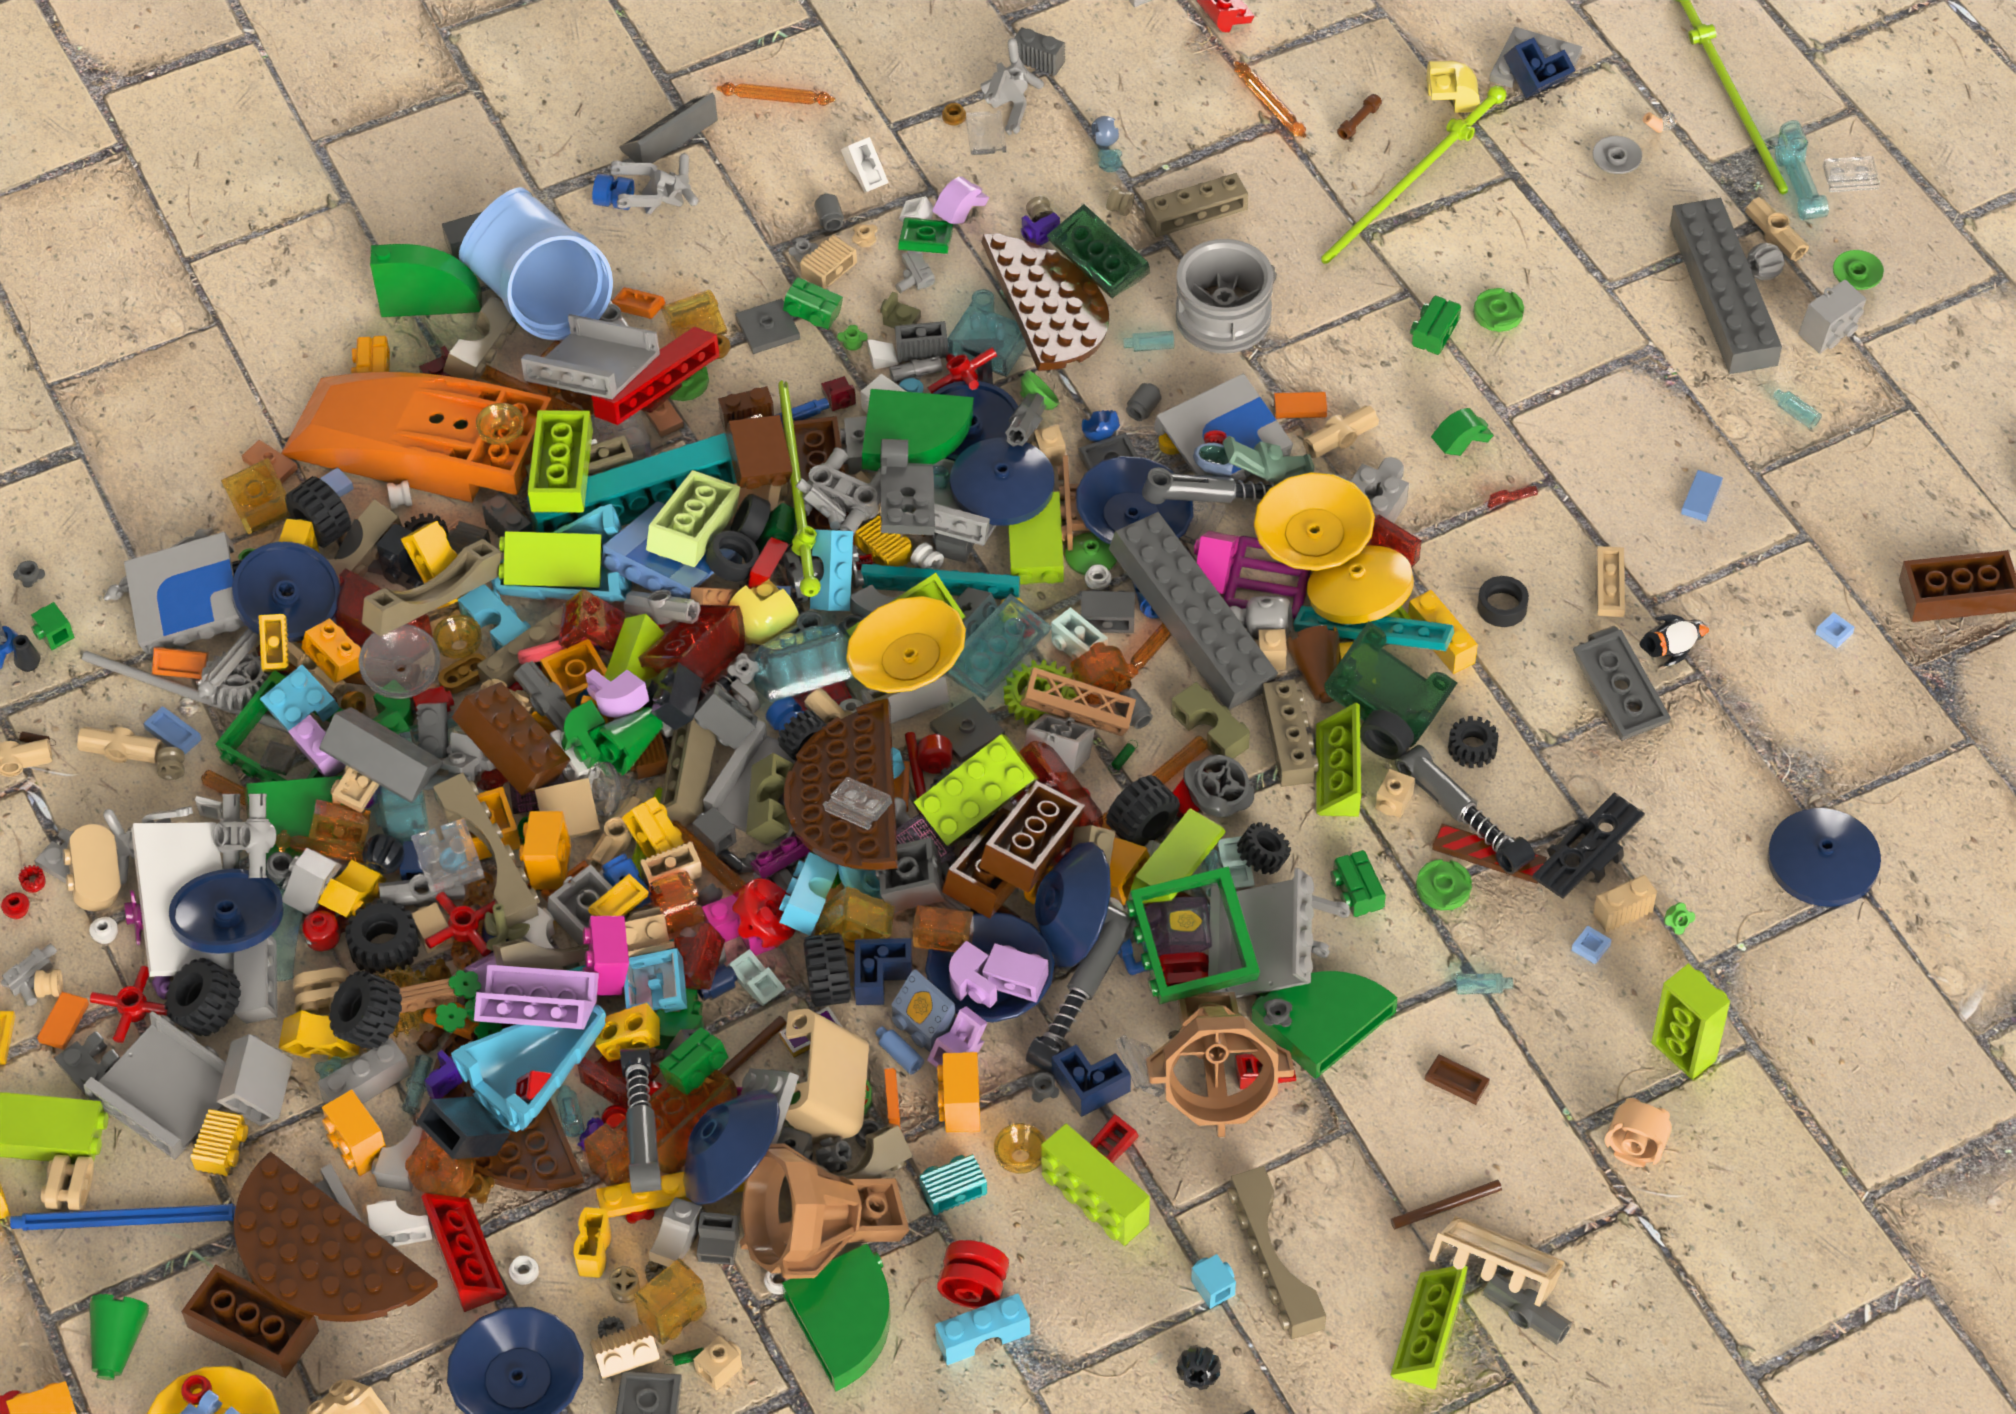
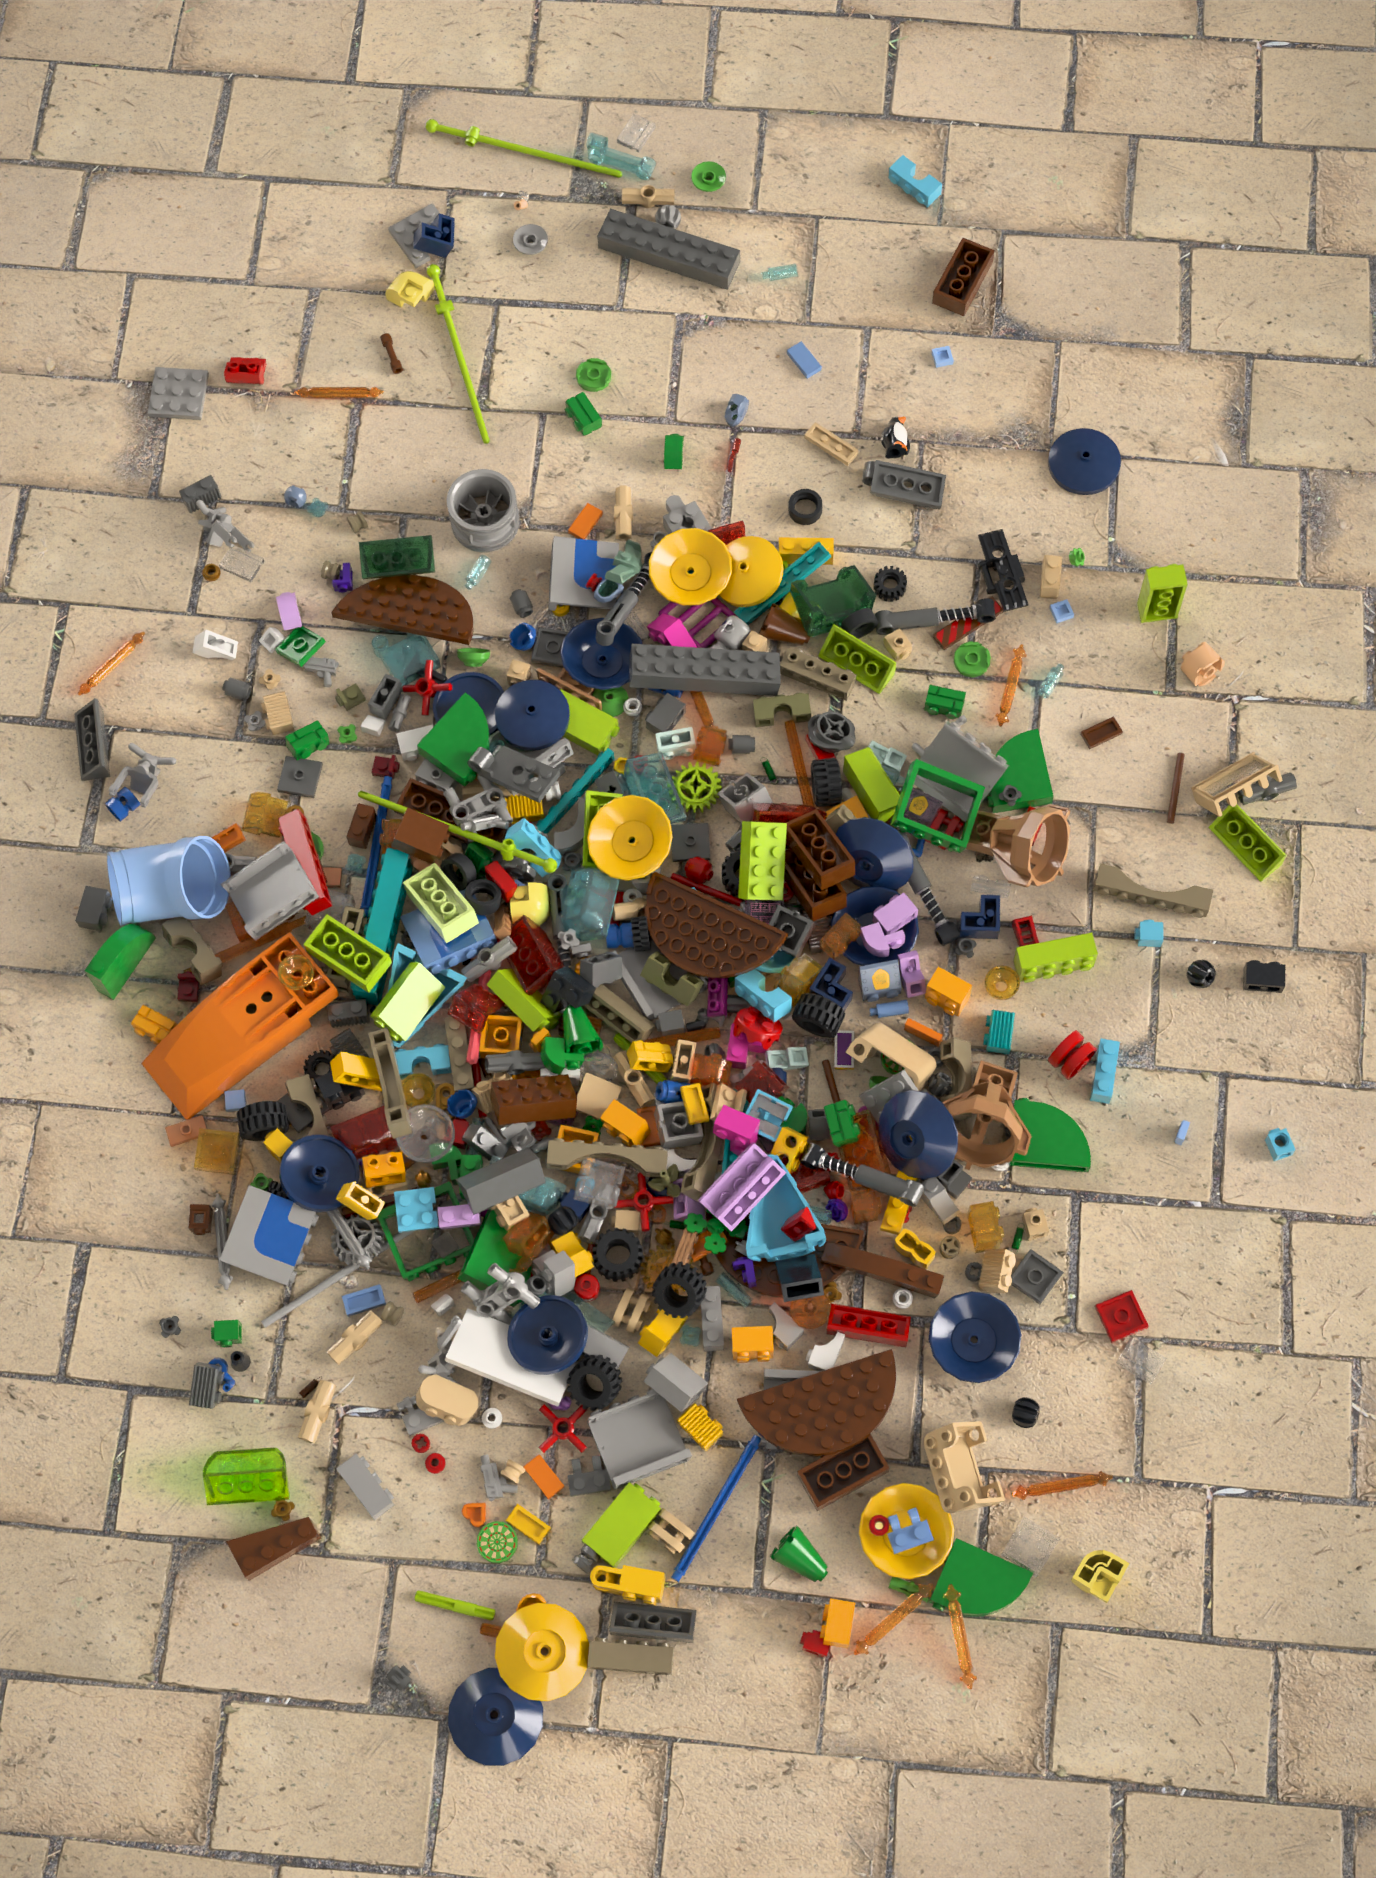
camera: 55 degrees left, 15 degrees up
magenta plate [124,890,144,946] -> none
orange tile [152,647,209,679] -> none
white wheel [387,480,412,509] -> none
lavender brick [585,669,650,717] -> none
clear plate [823,777,893,830] -> none
medium azure plate [899,378,924,393] -> none
dark grey piece [1005,393,1046,446] -> none
medium nougat fence [1020,667,1136,736] -> none
dark tan brick [1145,173,1248,237] -> none
black tyre [1237,822,1291,875] -> none
light grey brick [1798,279,1866,354] -> none
none -> reddish brown window [188,1204,213,1235]
none -> clear light blue plate [345,854,366,874]
none -> blue hair [447,1089,477,1119]
none -> sand blue rock [725,394,749,427]
none -> reddish brown slope [821,1242,944,1298]
none -> clear orange wheel [995,644,1027,727]

